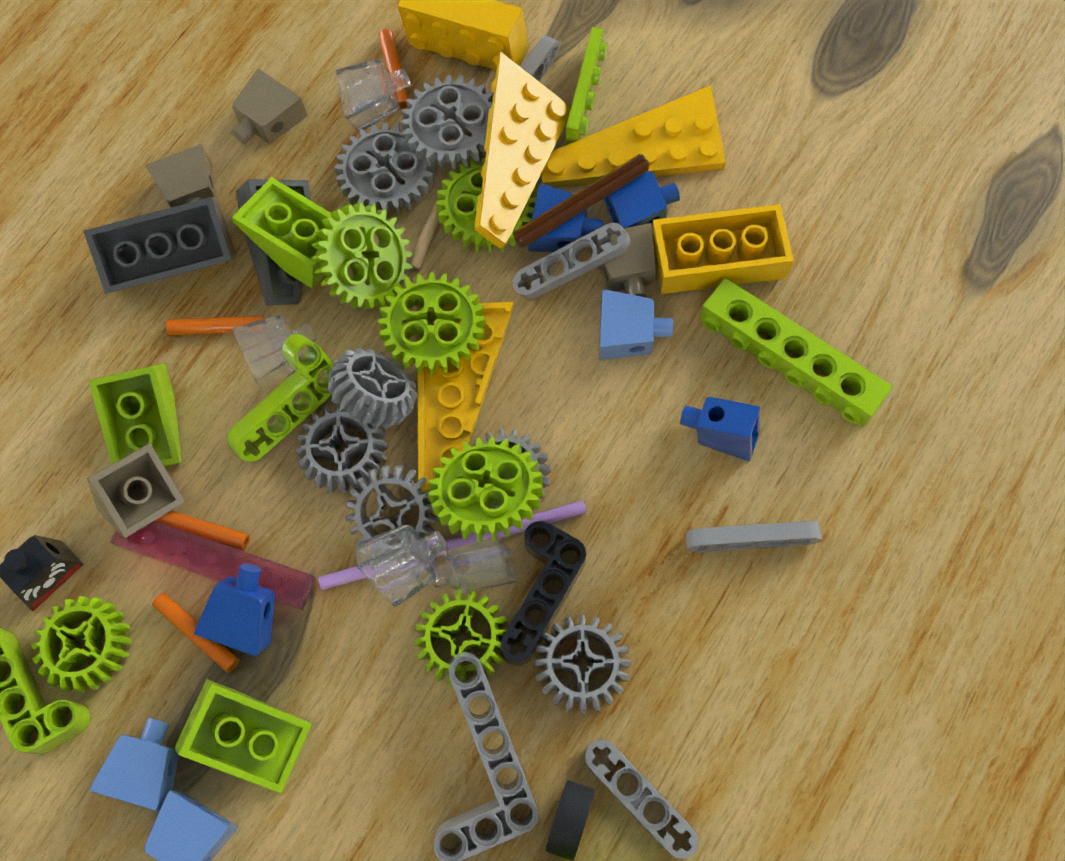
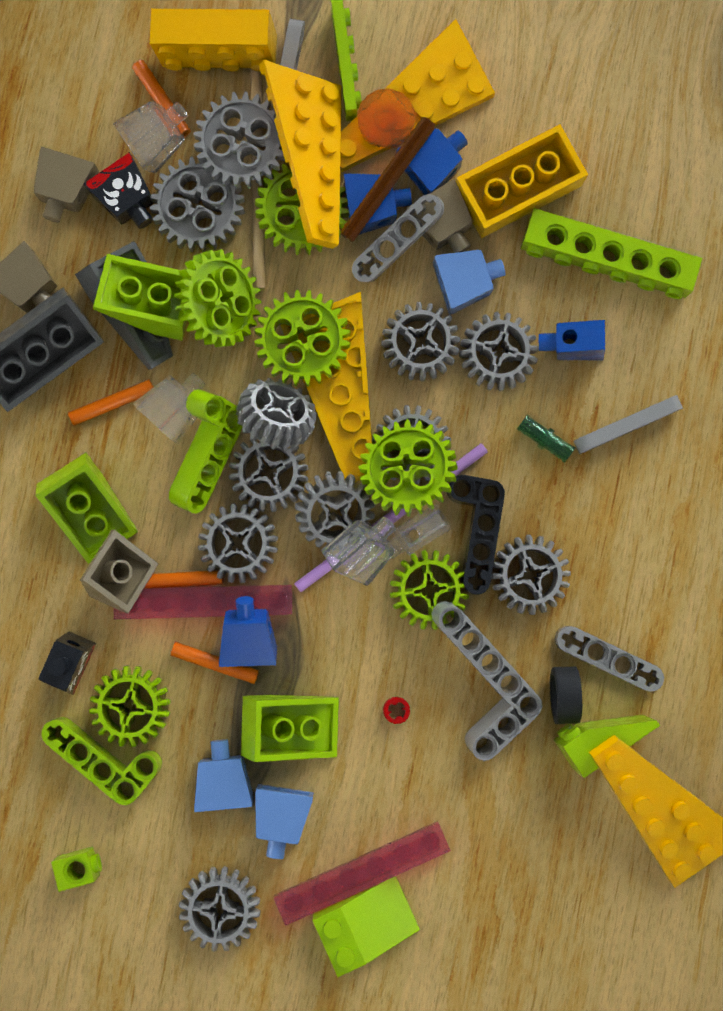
camera: 30 degrees left, 15 degrees up
none -> torso [84,152,154,229]
none -> light grey gear [198,503,278,583]
none -> clear orange tile [357,89,415,148]
none -> light grey gear [381,302,460,382]
none -> red bush [383,697,410,724]
none -> light grey gear [459,312,539,391]
none -> clear green pin [517,414,576,463]

